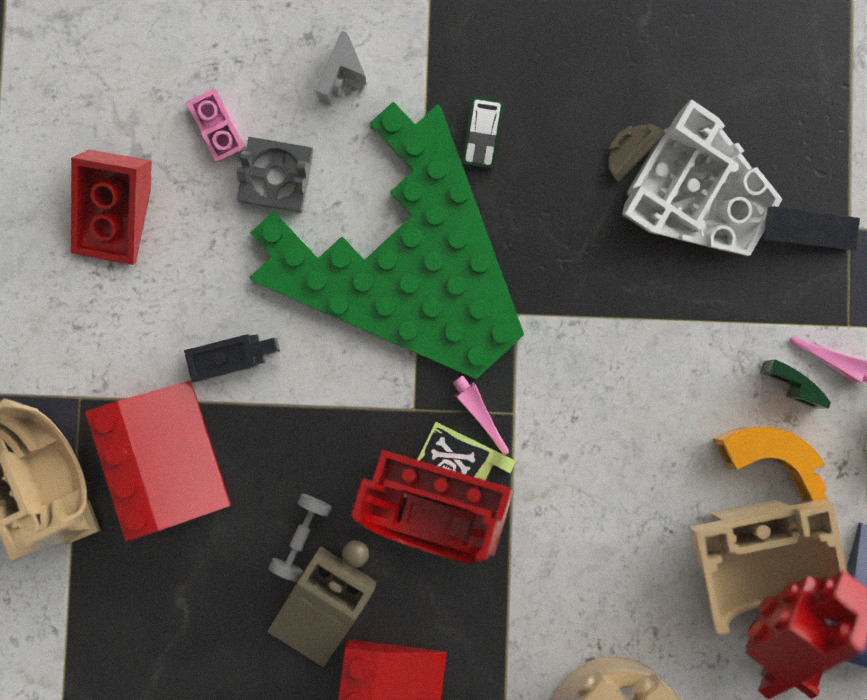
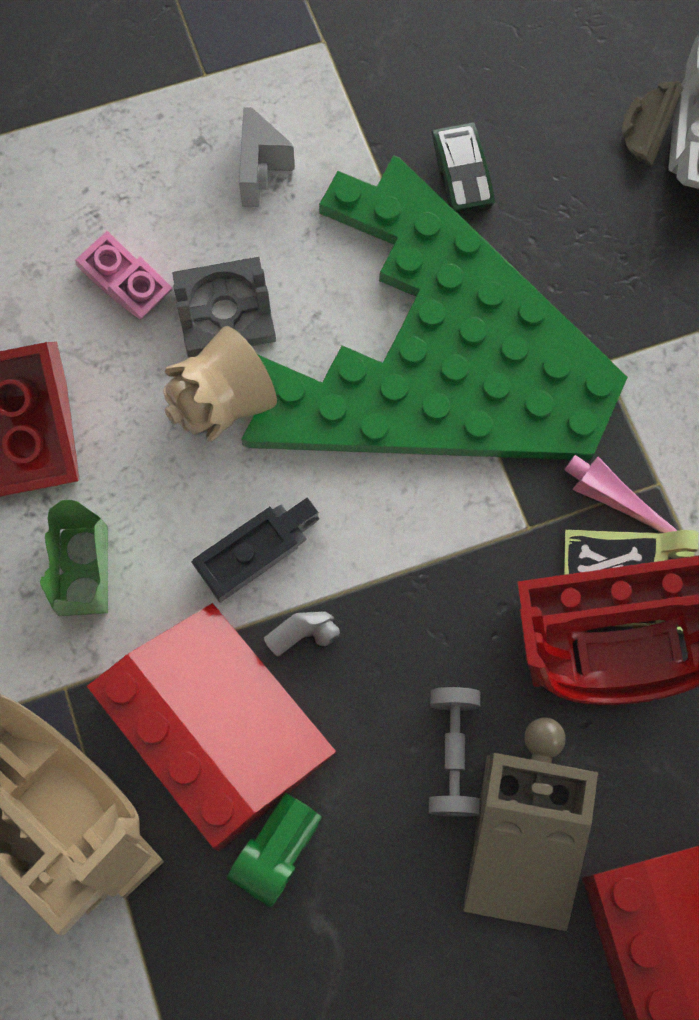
camera: 20 degrees left, 15 degrees down
none -> bright green piece [40,500,108,616]
none -> tan hat [163,326,277,442]
none -> green piece [227,793,322,908]
none -> light grey arm [264,612,340,656]

